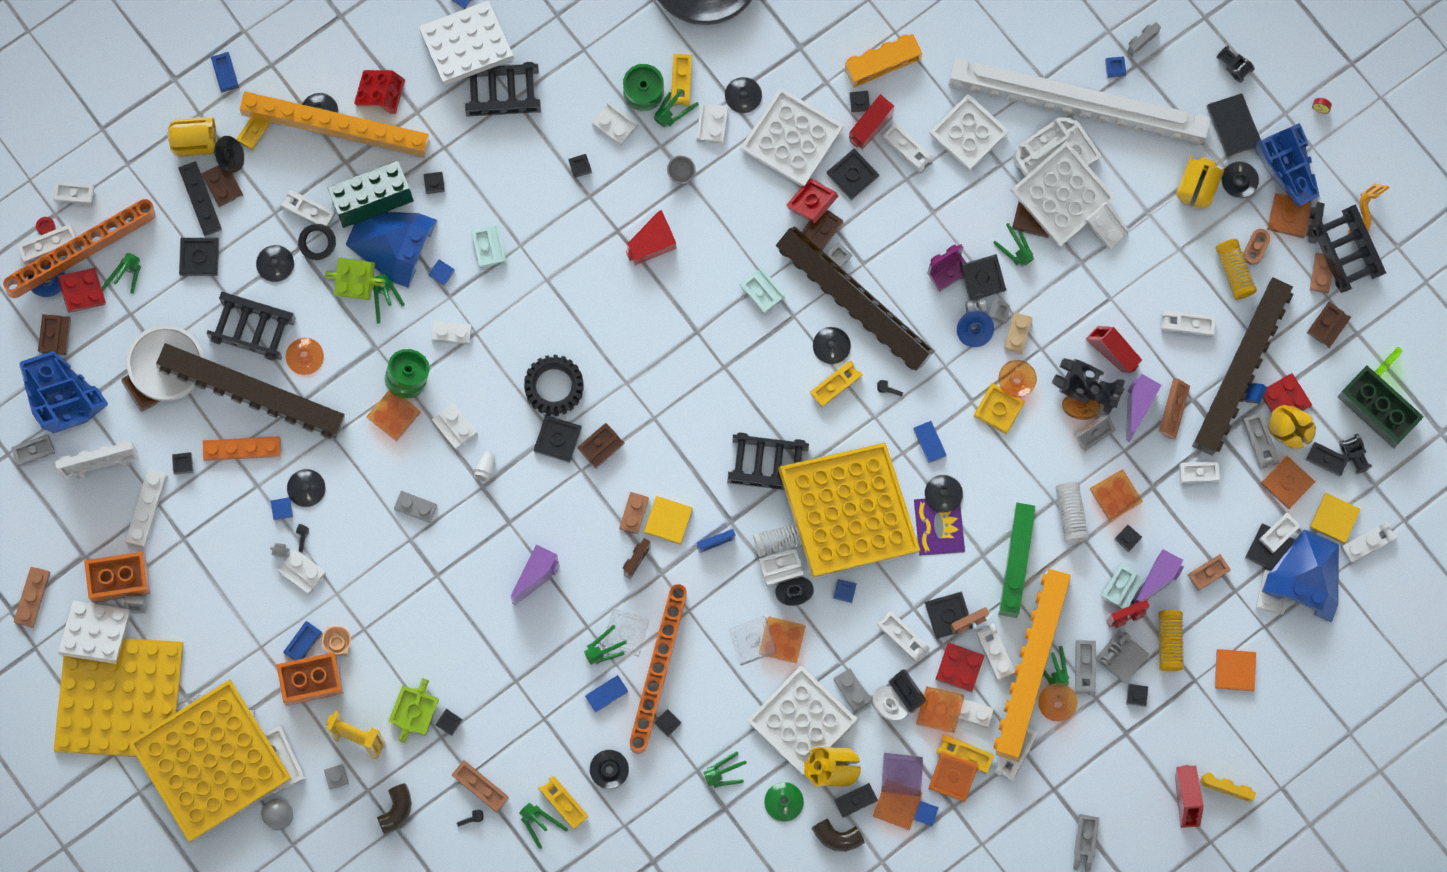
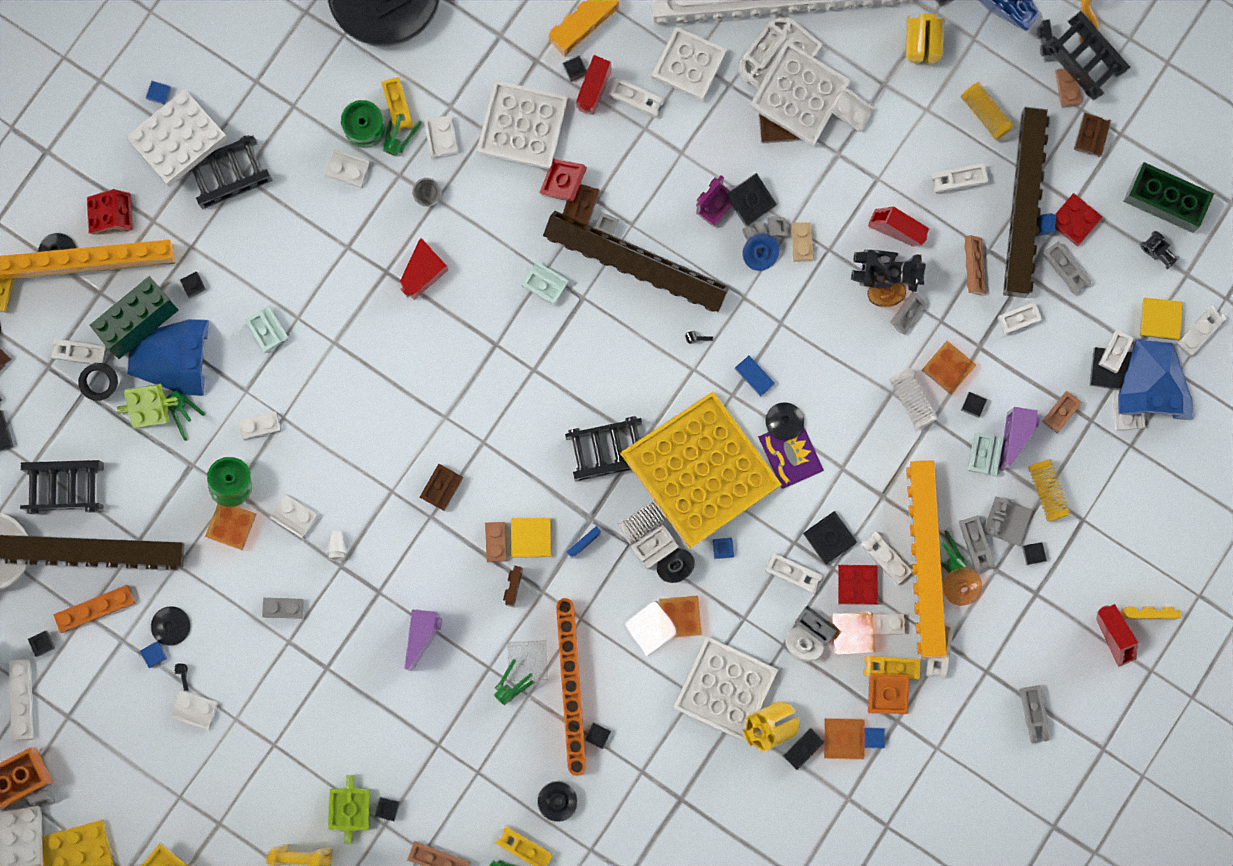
camera: 15 degrees left, 5 degrees up
black dish [256,245,294,282] -> none
light grey plate [270,543,290,557] -> none
orange brick [276,652,344,706] -> none
blue tile [283,621,322,661] -> none
clear orange dish [286,338,324,375] -> none
light nougat hat [322,626,351,656] -> none
blue tile [428,259,455,286] -> none
black tyre [524,355,584,416] -> none
black tile [533,415,582,463] -> none
black plate [568,154,592,178] -> none
blue tile [585,675,628,713] -> none
green plant [703,751,747,788] -> none
black dish [725,77,762,113] -> none
green dish [764,782,804,822] -> none
yellow plate [810,361,863,408] -> none
dark brown cylinder [811,819,865,852] -> none
black dish [813,327,851,364] -> none
black tile [826,148,879,201] -> none
light grey plate [833,668,871,712] -> none
clear purple tile [881,753,923,796] -> none
nougat plate [950,607,990,634] -> none
yellow tile [973,383,1025,435] -> none
green plant [993,223,1035,267] -> none
clear orange dish [998,360,1037,397] -> none
green slope [998,502,1035,618] -> none
red plate [1106,599,1150,629] -> none
medium lavender slope [1126,374,1162,442] -> none
orange tile [1215,649,1256,692] -> none
black dish [1221,162,1259,198] -> none
nougat plate [1243,229,1270,265] -> none
clear orange tile [1261,456,1316,509] -> none
clear orange tile [1267,193,1312,239] -> none
yellow cylinder [1267,405,1316,449] -> none
black plate [1305,442,1349,476] -> none
clear neon green tile [1374,347,1403,377] -> none

